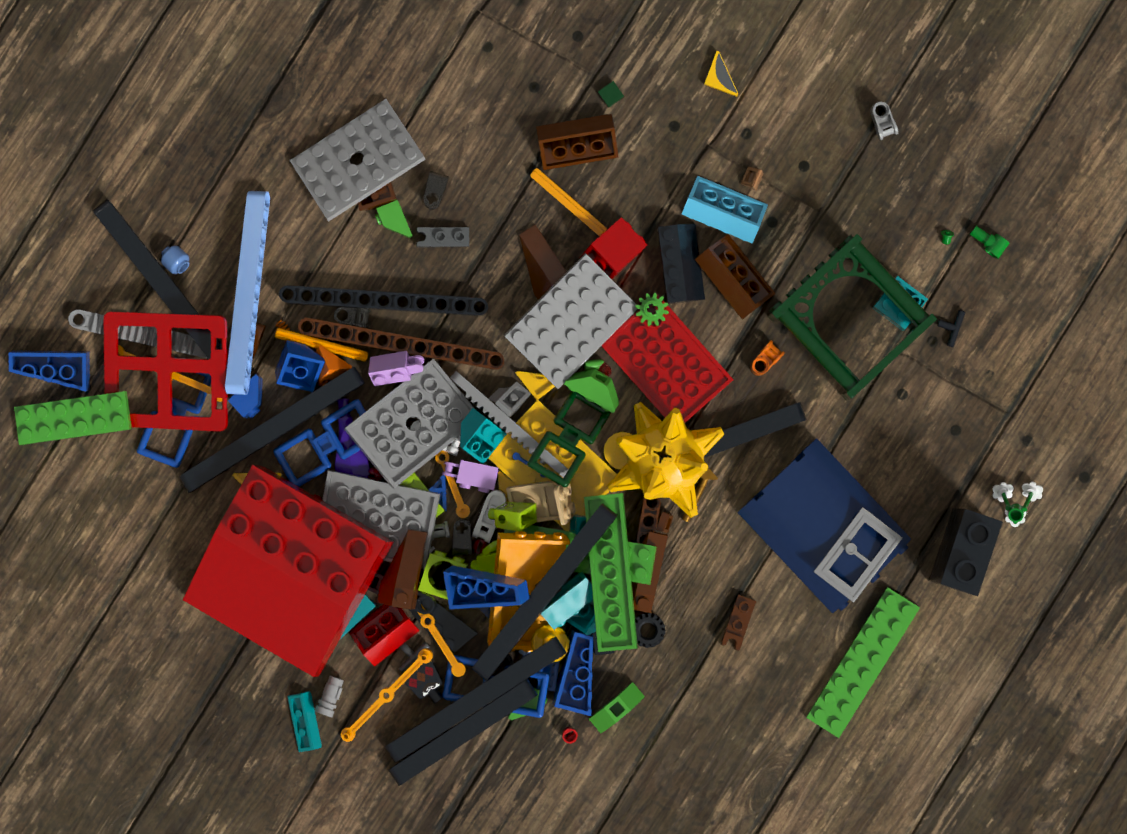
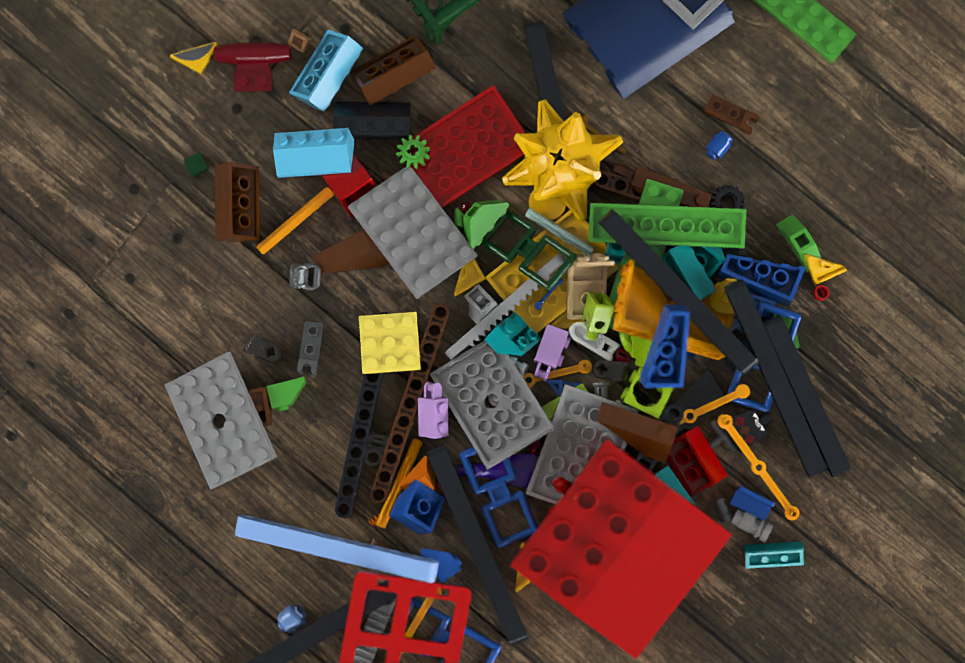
camera: 80 degrees left, 5 degrees down
orange piece [750,340,785,376] -> none
none -> dark red plate [214,42,292,92]
none -> medium azure slope [273,128,354,178]
none -> dark grey piece [289,263,321,291]
none -> light yellow plate [359,312,421,374]
none -> light aqua axle [525,208,595,256]
none -> red hinge [551,477,569,494]
none -> blue brick [705,131,733,160]
none -> dark grey pin [713,498,733,524]
none -> blue panel [729,486,775,521]
none -> yellow tile [804,254,847,285]

